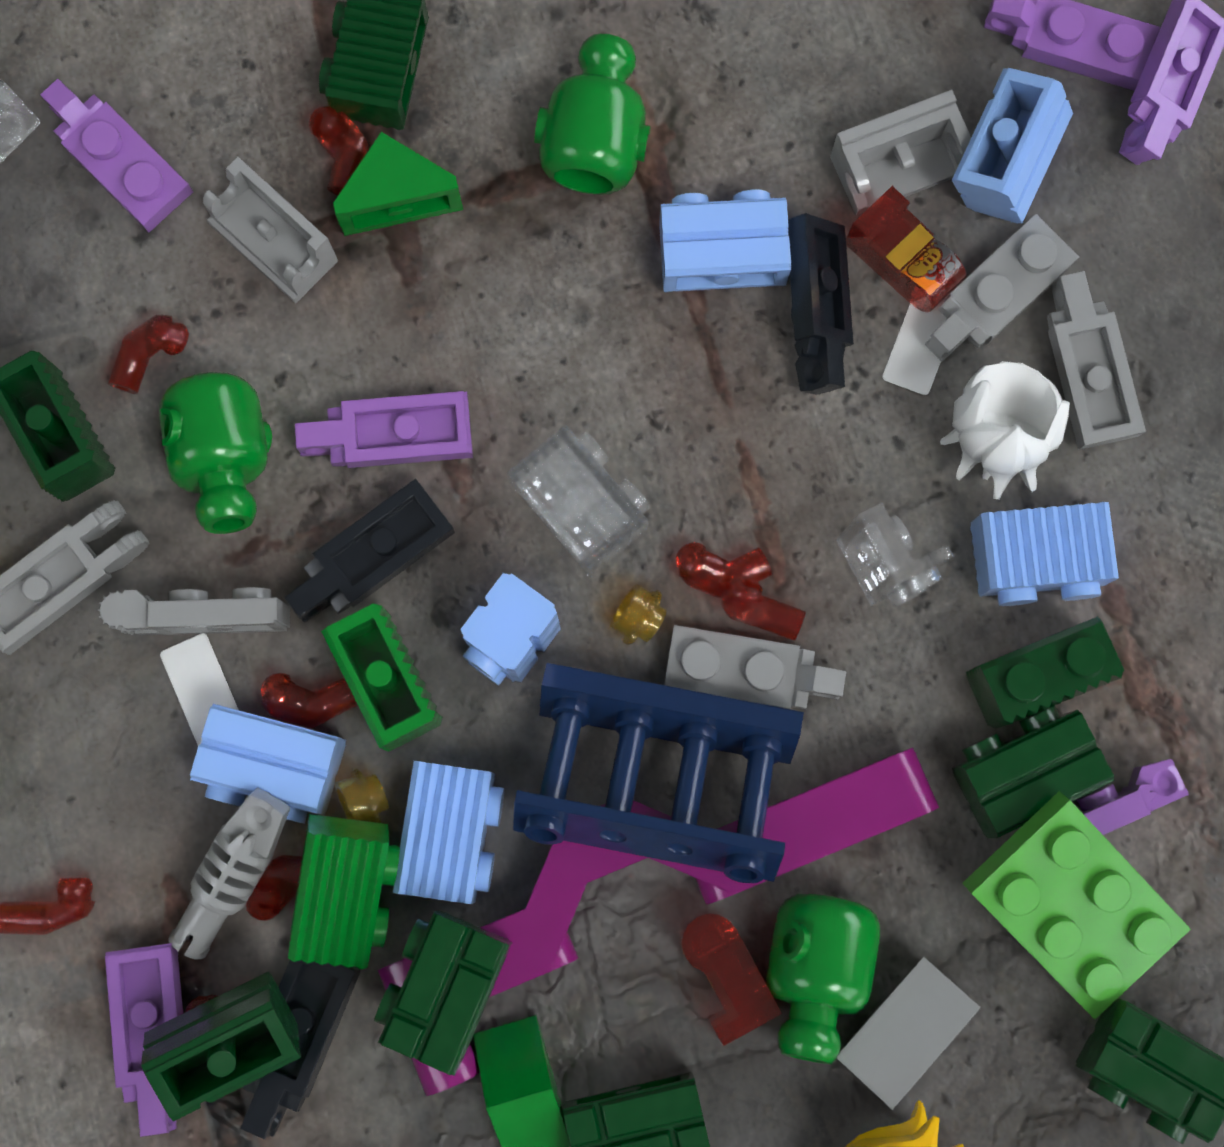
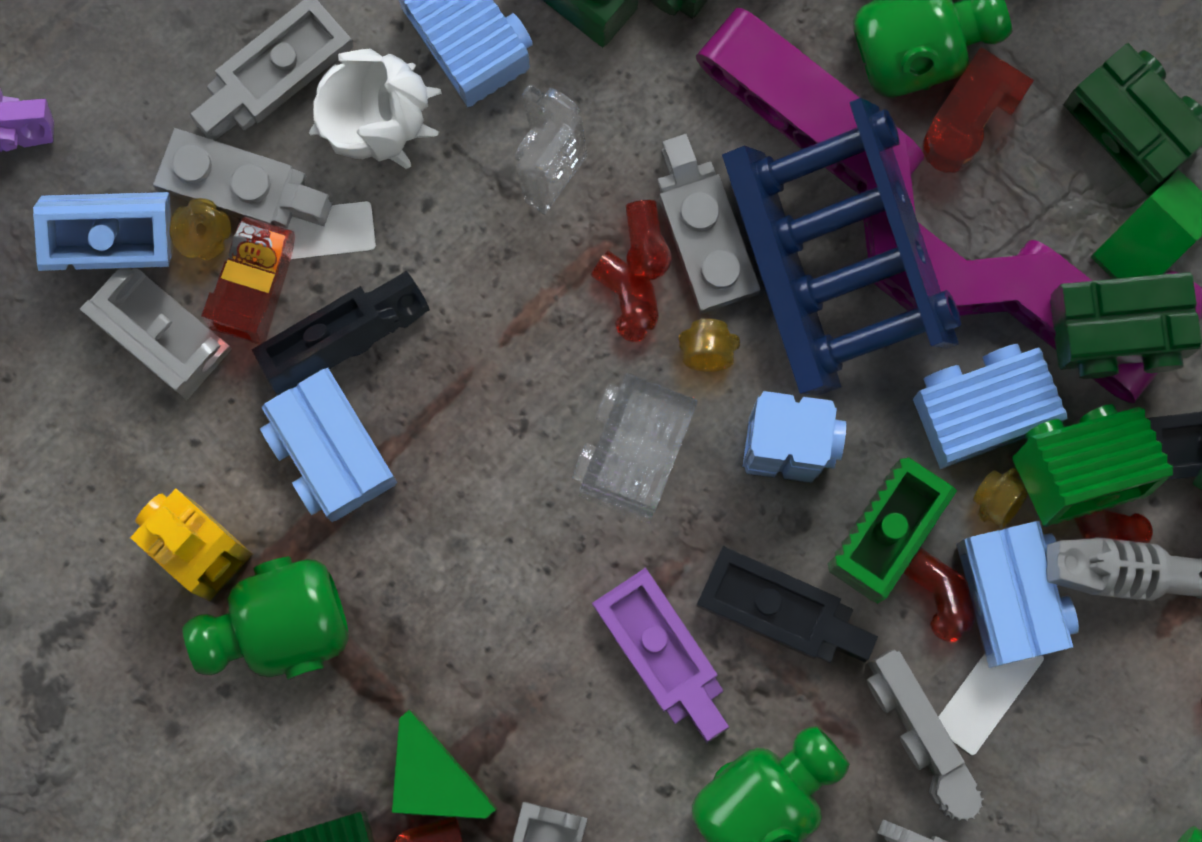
camera: 120 degrees left, 0 degrees up
none -> yellow hinge [130,488,253,601]
none -> clear yellow plate [170,198,231,260]

